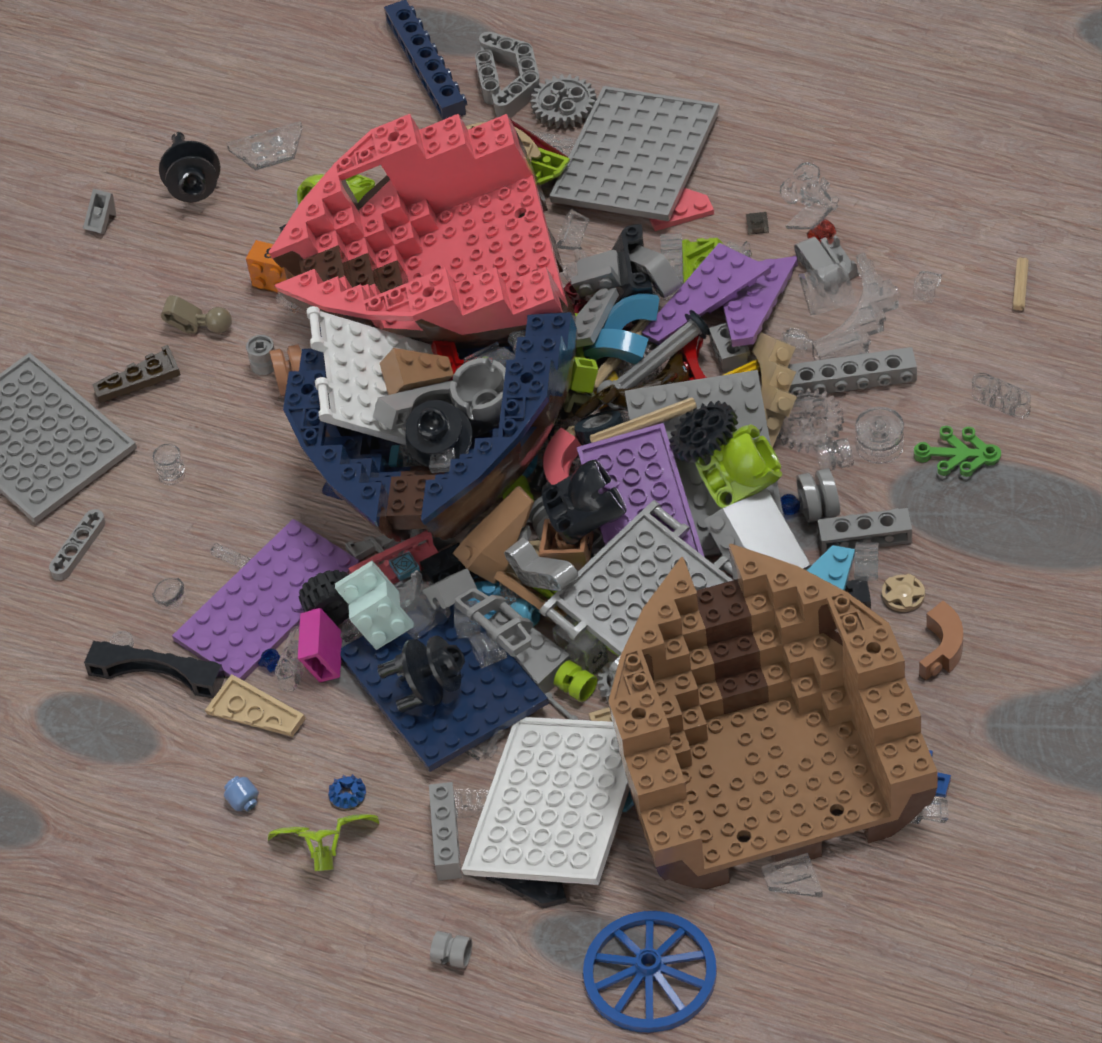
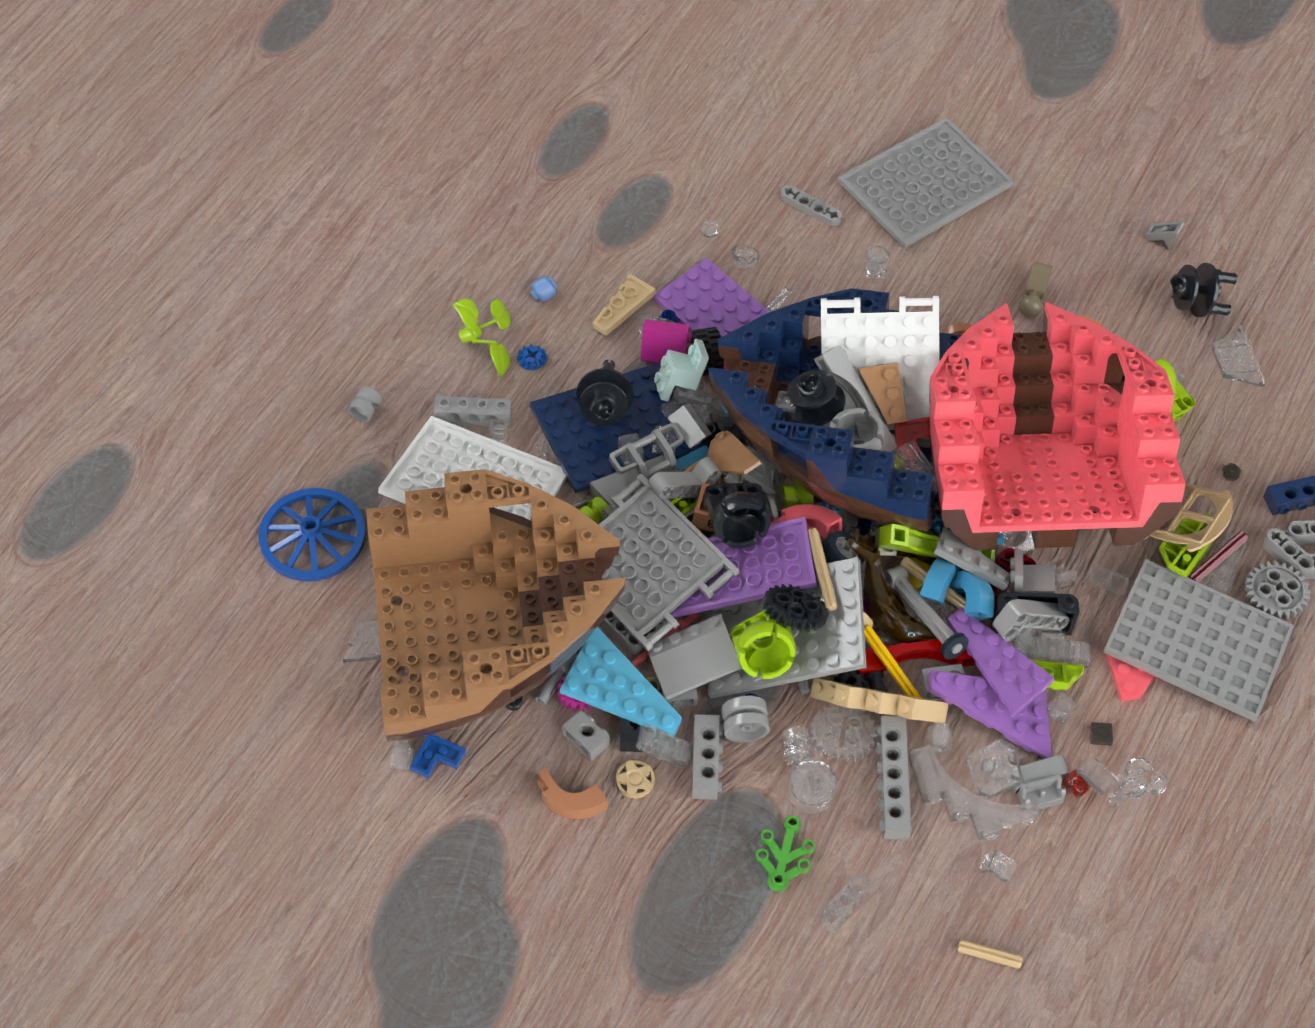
camera: 90 degrees right, 5 degrees up
black arch [84,640,225,699] -> none
dark brown wing [92,344,181,403] -> none

